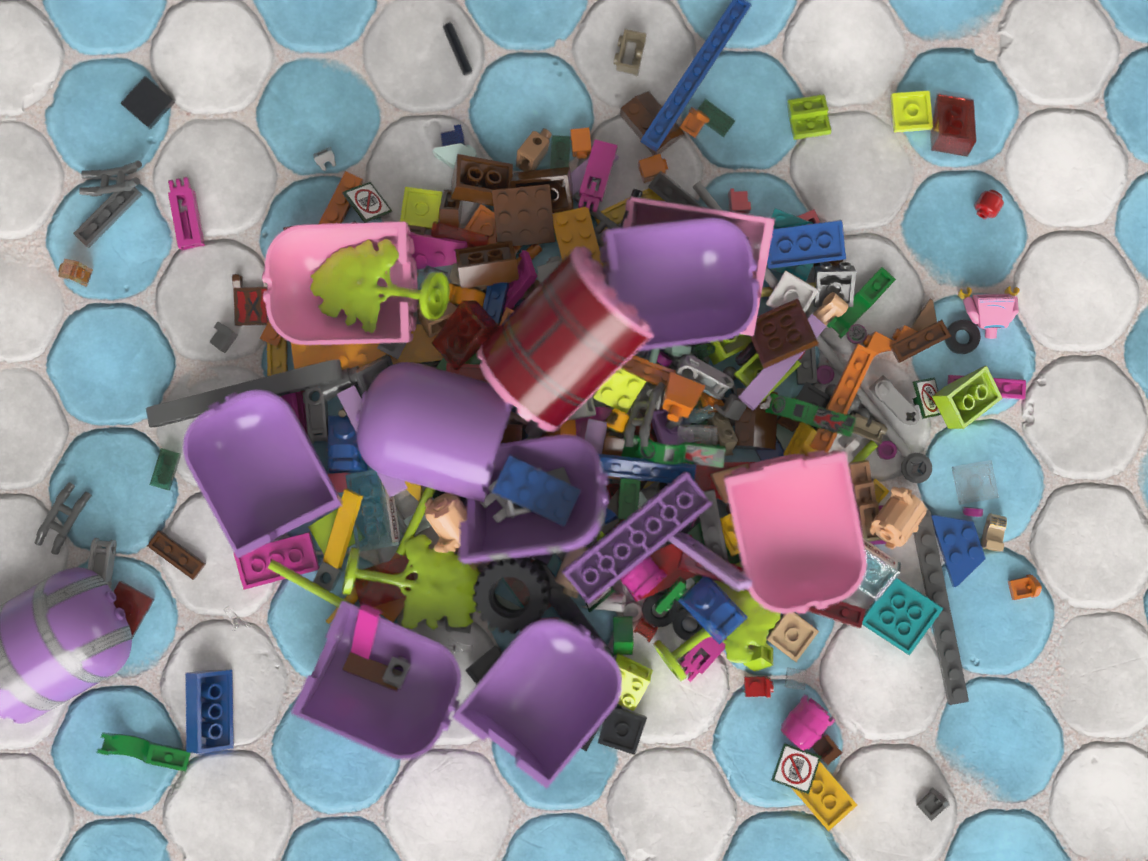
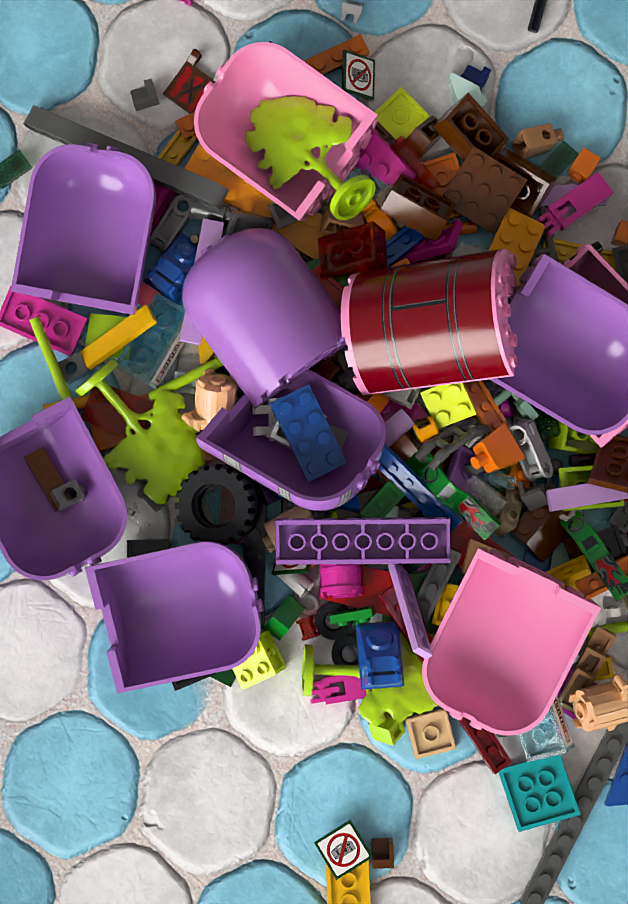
camera: 40 degrees right, 0 degrees up
dark pink tile [351,604,381,660] -> none
black plate [598,706,647,755] -> none
red bracket [744,676,774,698] -> none
dark pink piece [780,694,836,751] -> none
clear tile [785,667,807,690] -> none

